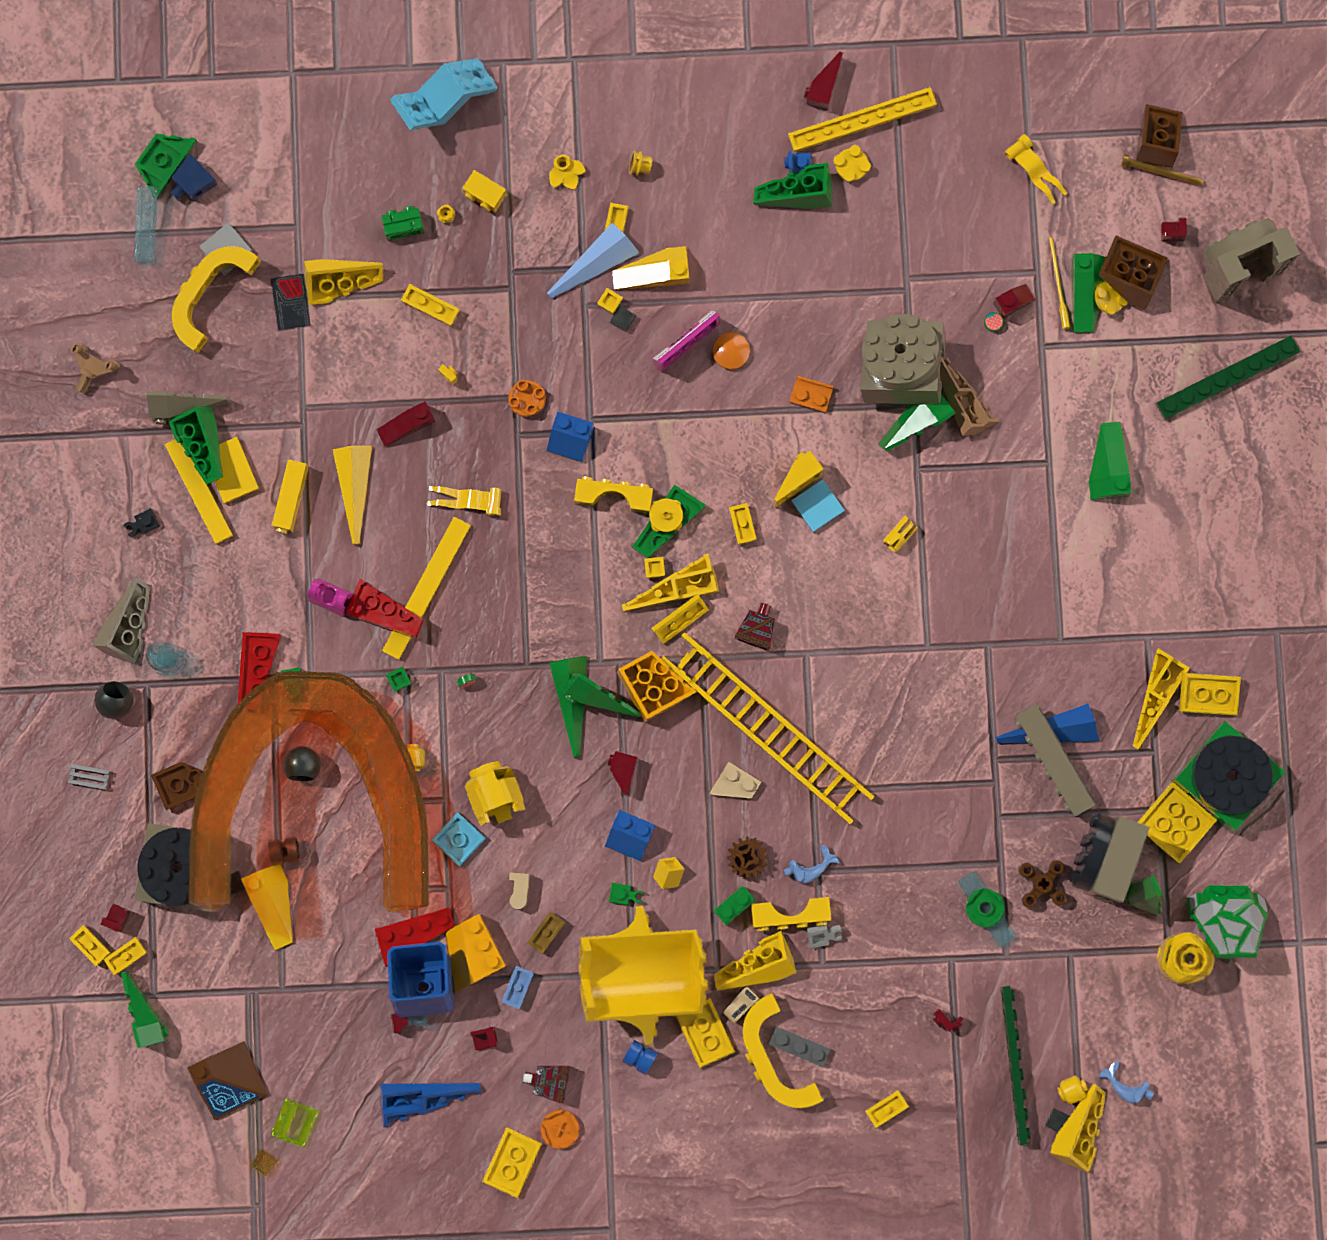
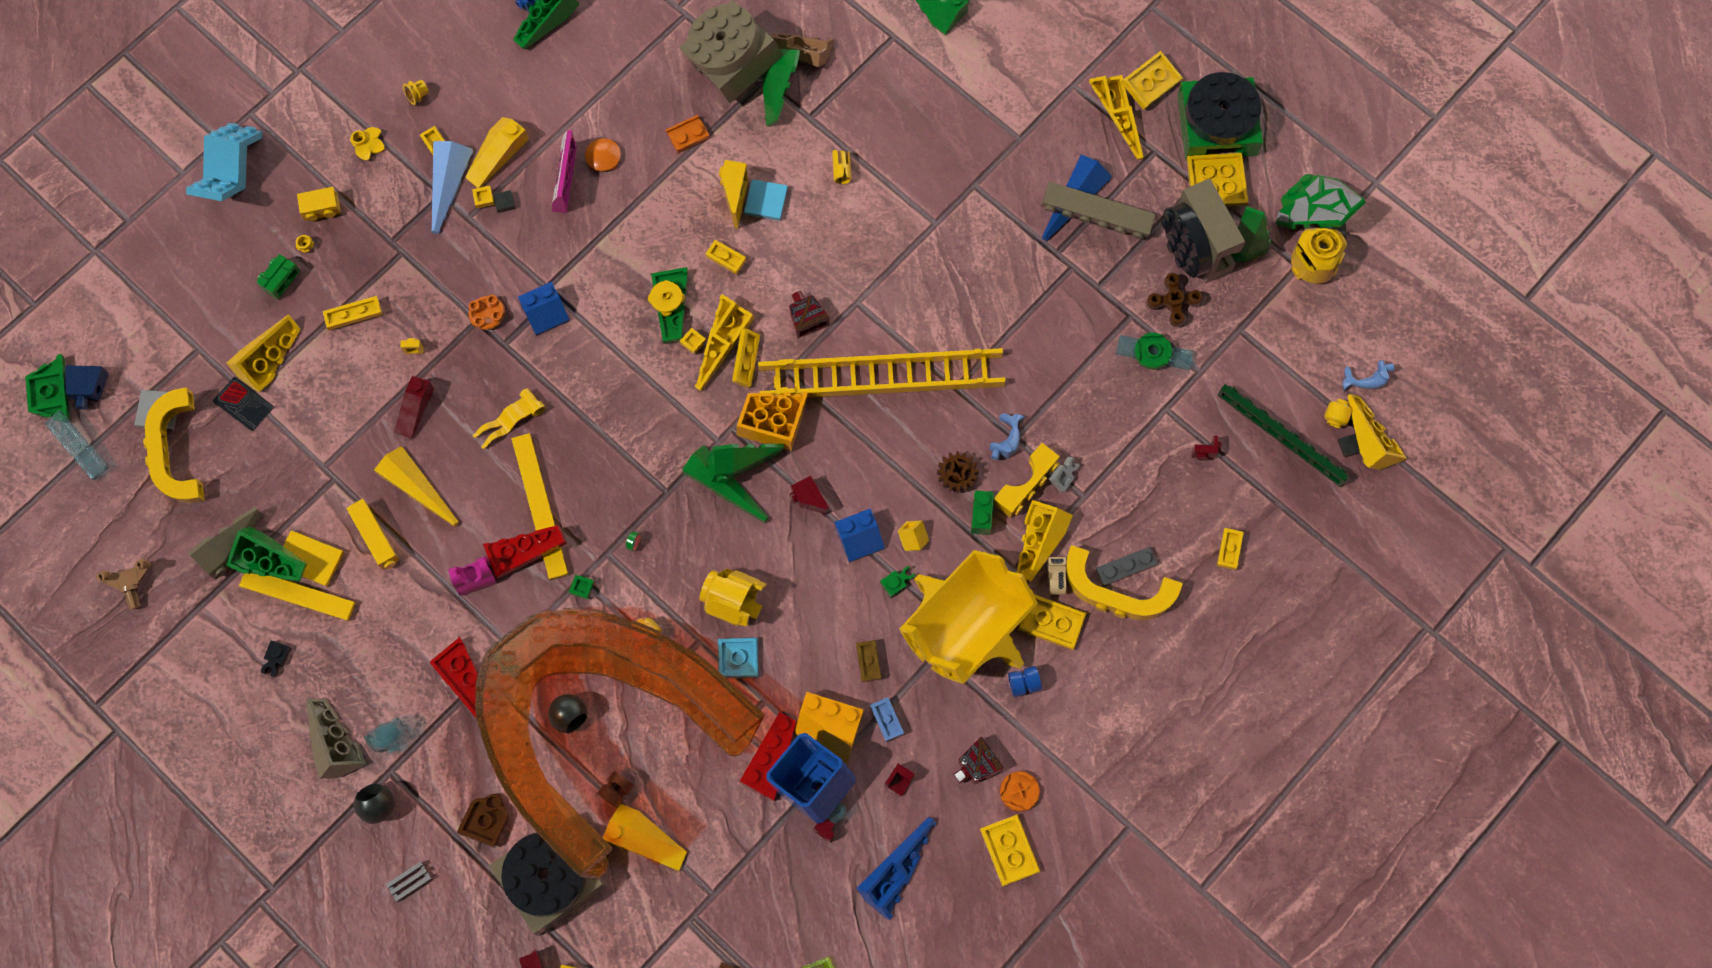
camera: 50 degrees left, 10 degrees down
tan leg [509,872,530,909] -> none
yellow arch [574,476,653,514] -> none
tan wing [709,762,761,799] -> none

